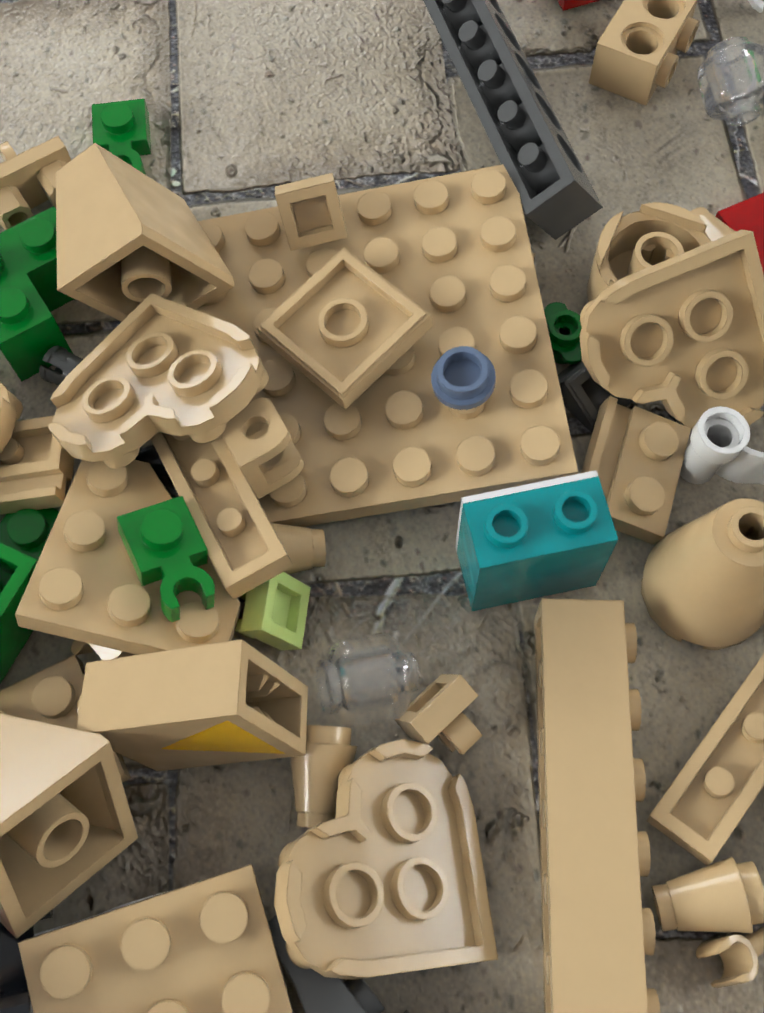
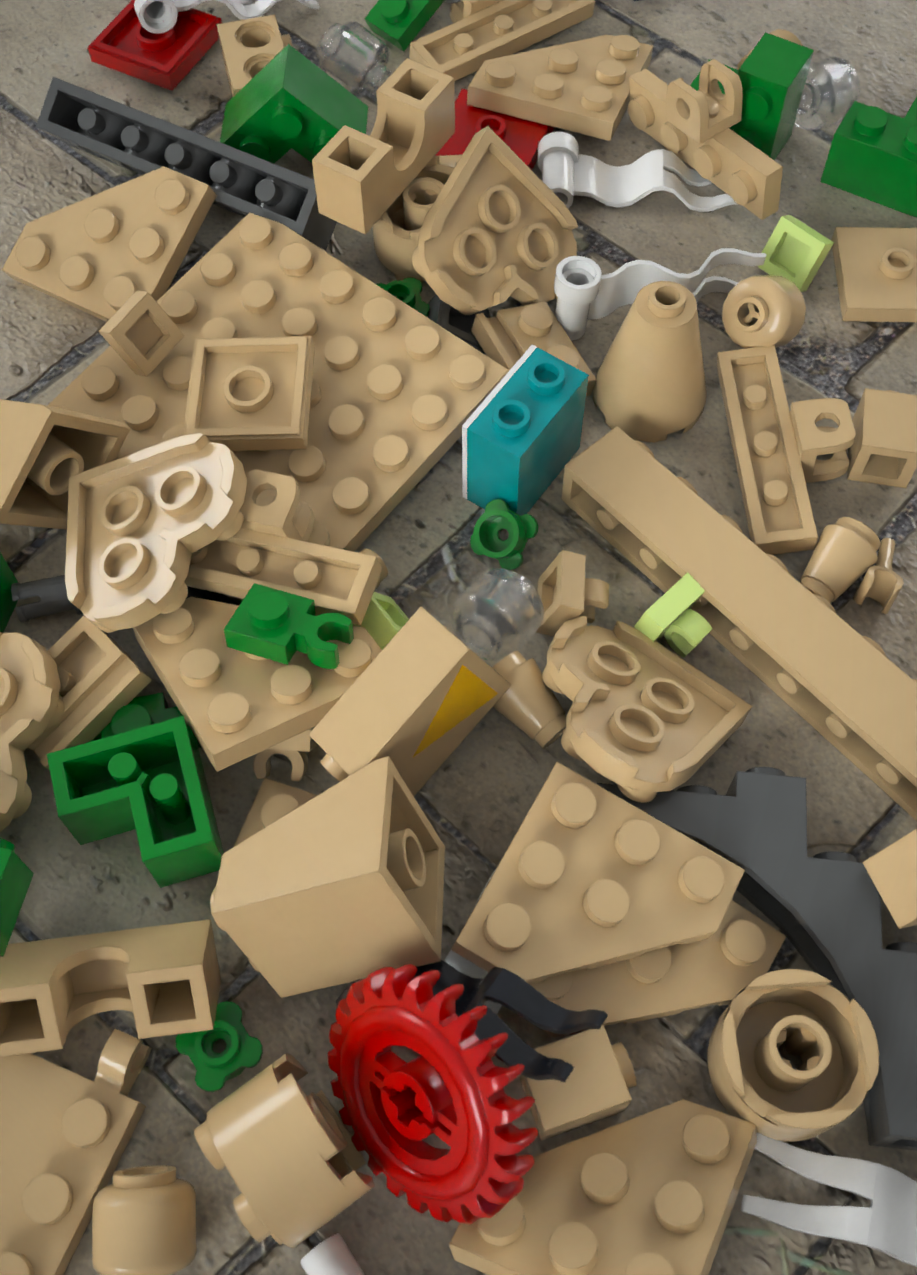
camera: 45 degrees left, 5 degrees down
sand blue plate [431,346,496,410] -> none
none -> tan plate [2,166,217,322]
none -> green brick [220,44,368,164]
none -> tan arch [312,58,455,235]
none -> green plate [470,499,538,570]
none -> yellowish green tile [633,572,713,658]

